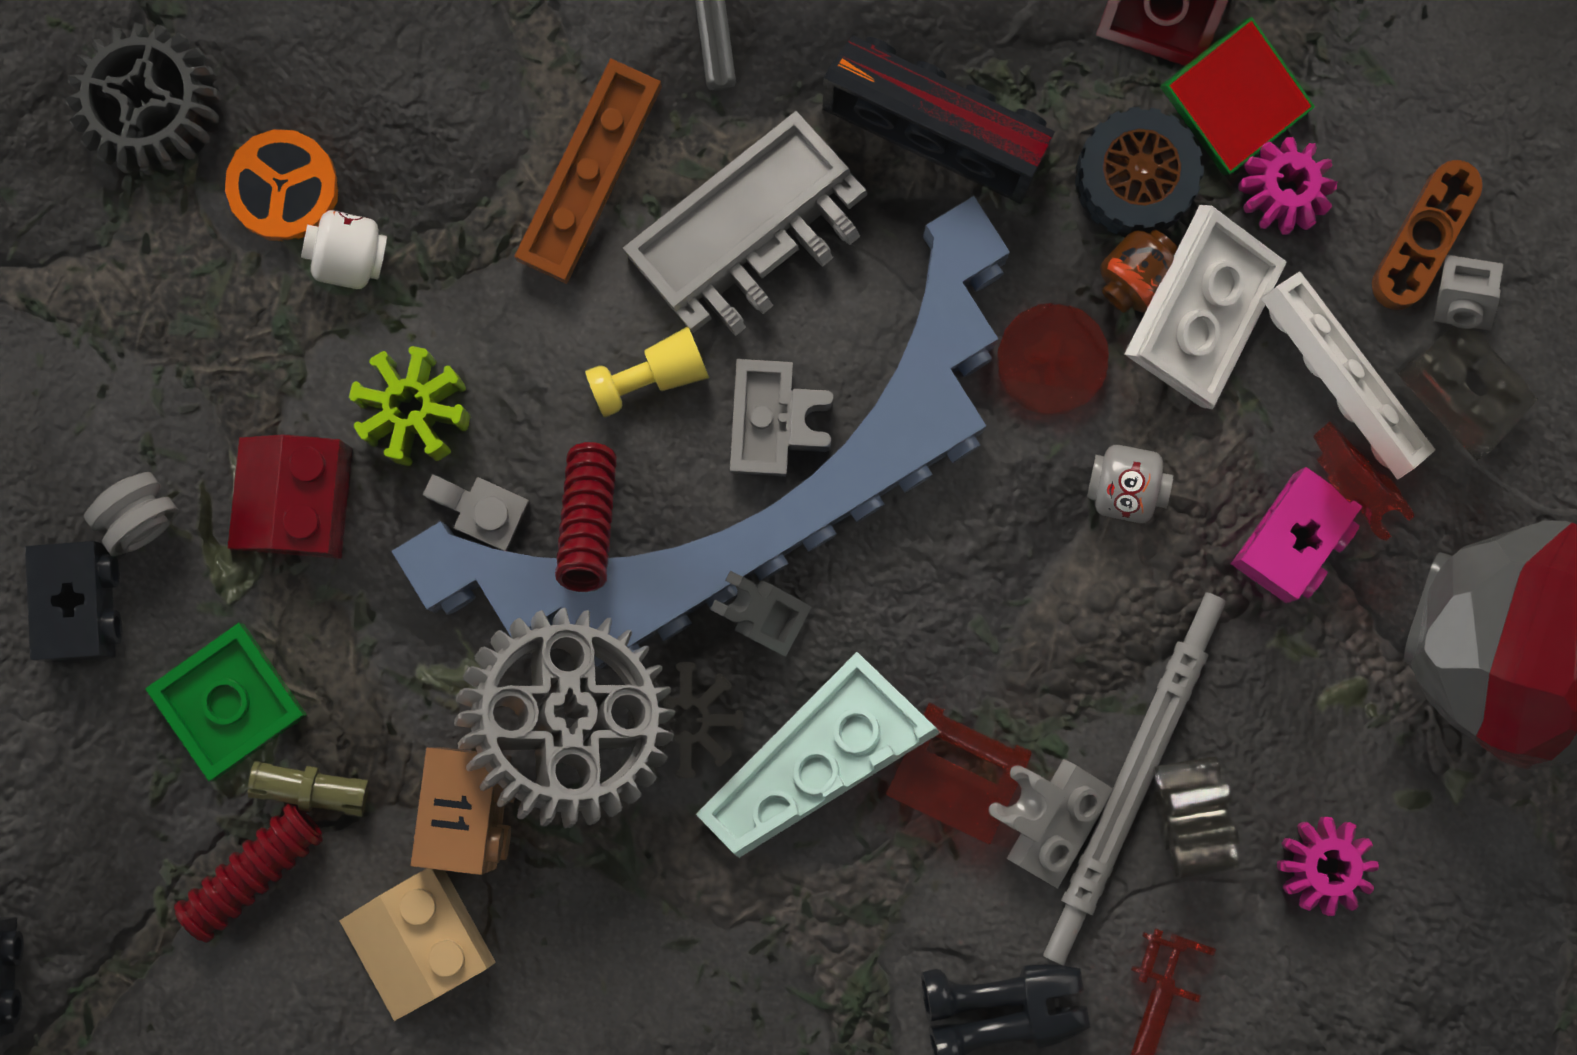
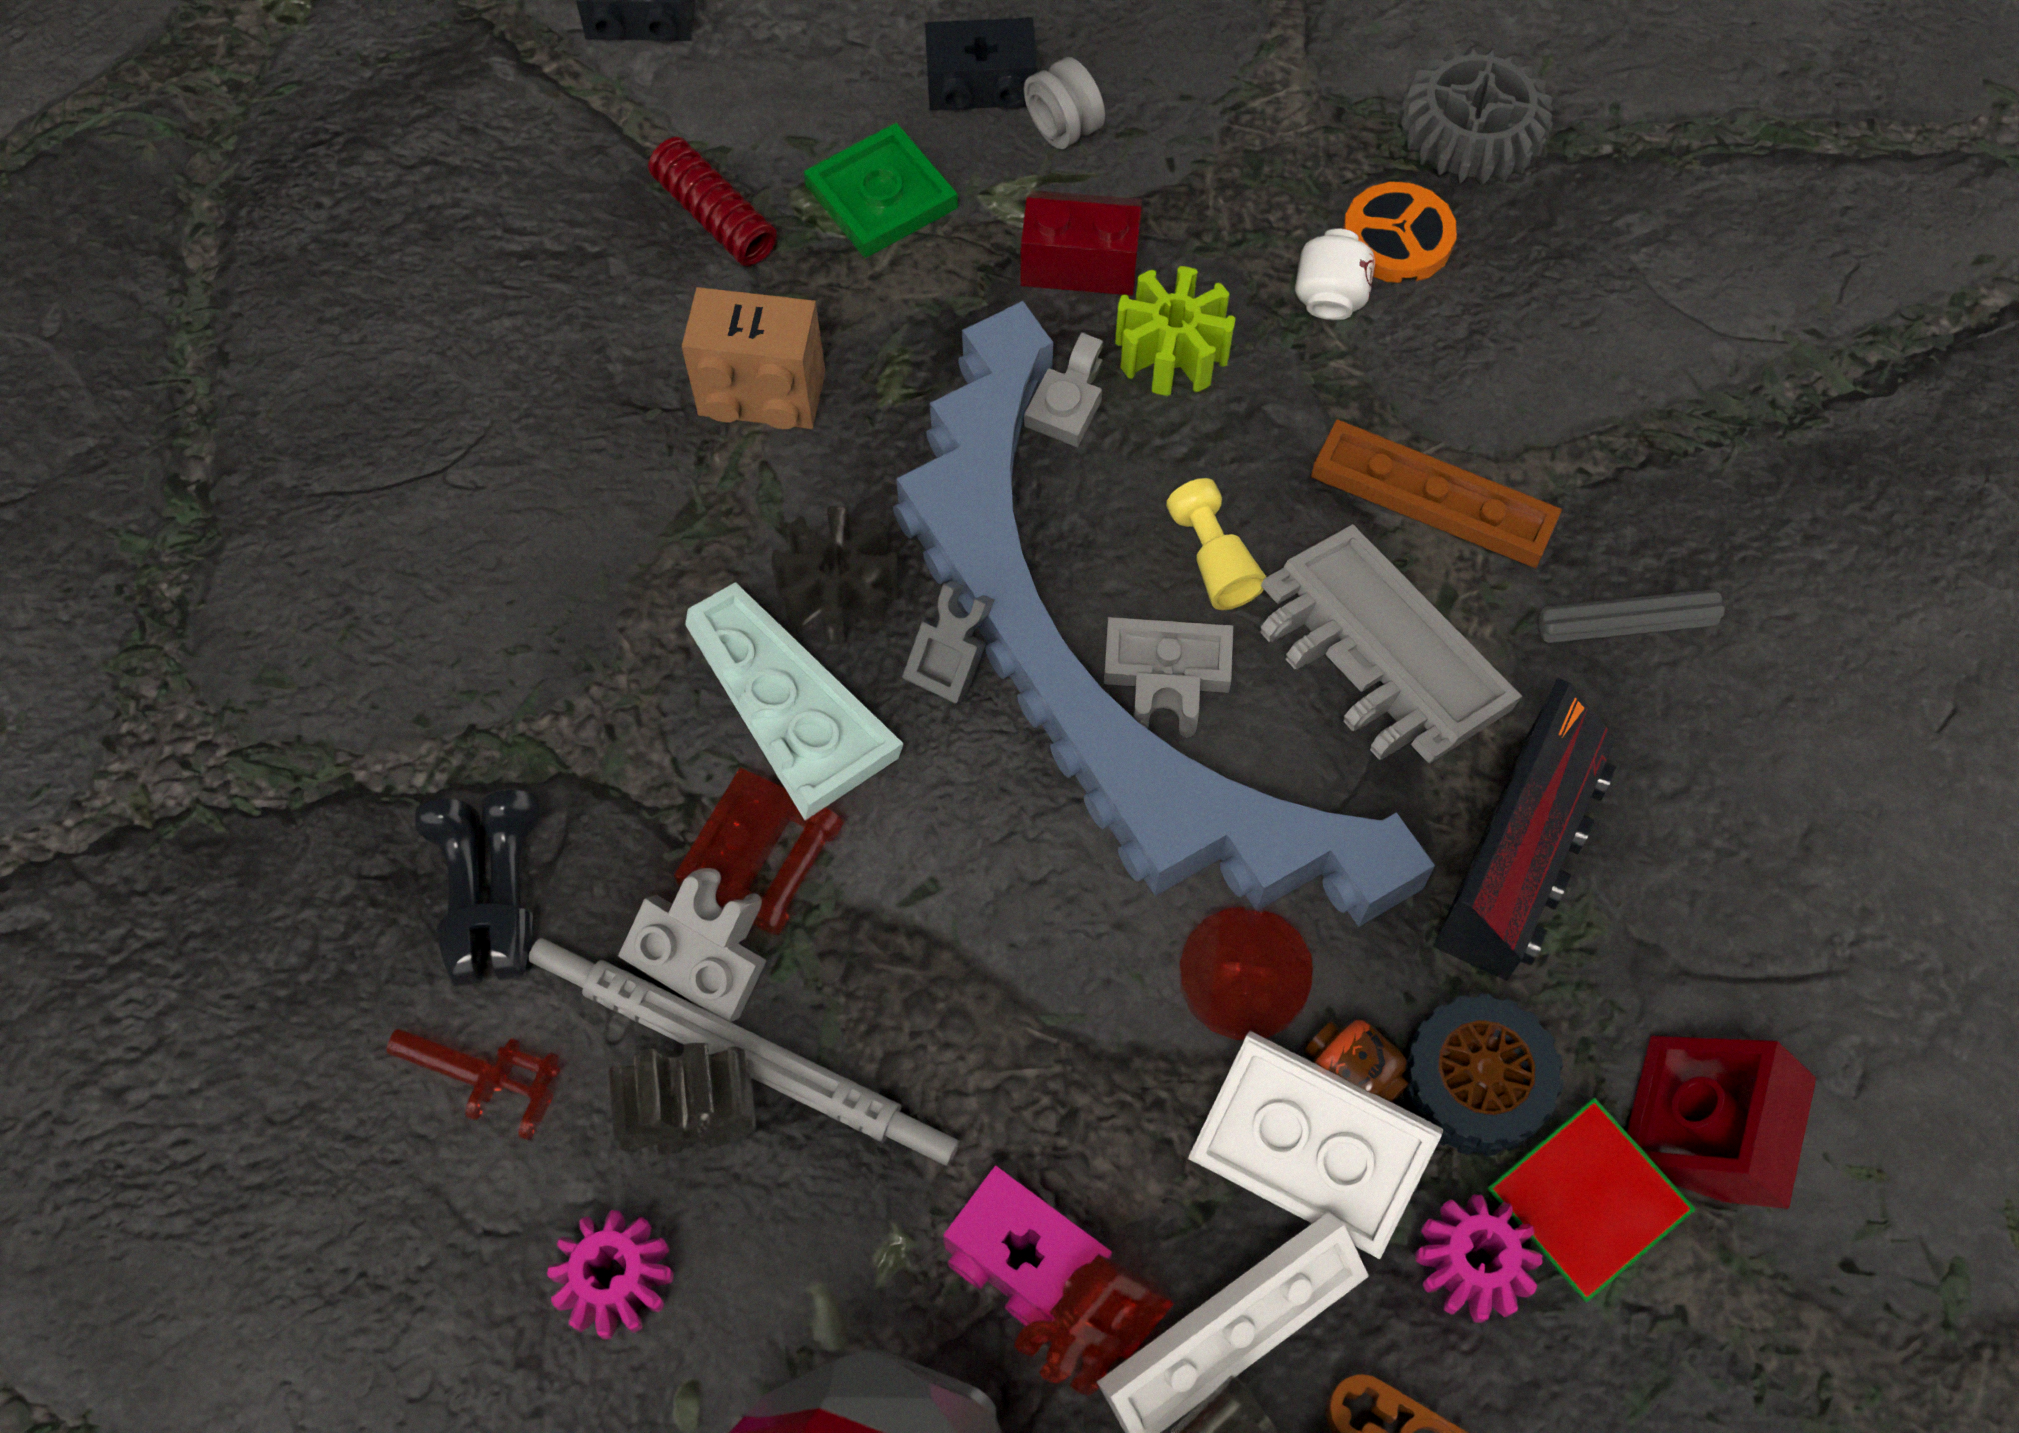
camera: 90 degrees right, 20 degrees down
olive pin [248,761,369,817] -> none
tan slope [339,868,496,1021] -> none
light grey gear [454,608,675,828] -> none
dark red piece [555,442,617,592] -> none
light grey head [1087,445,1173,523] -> none

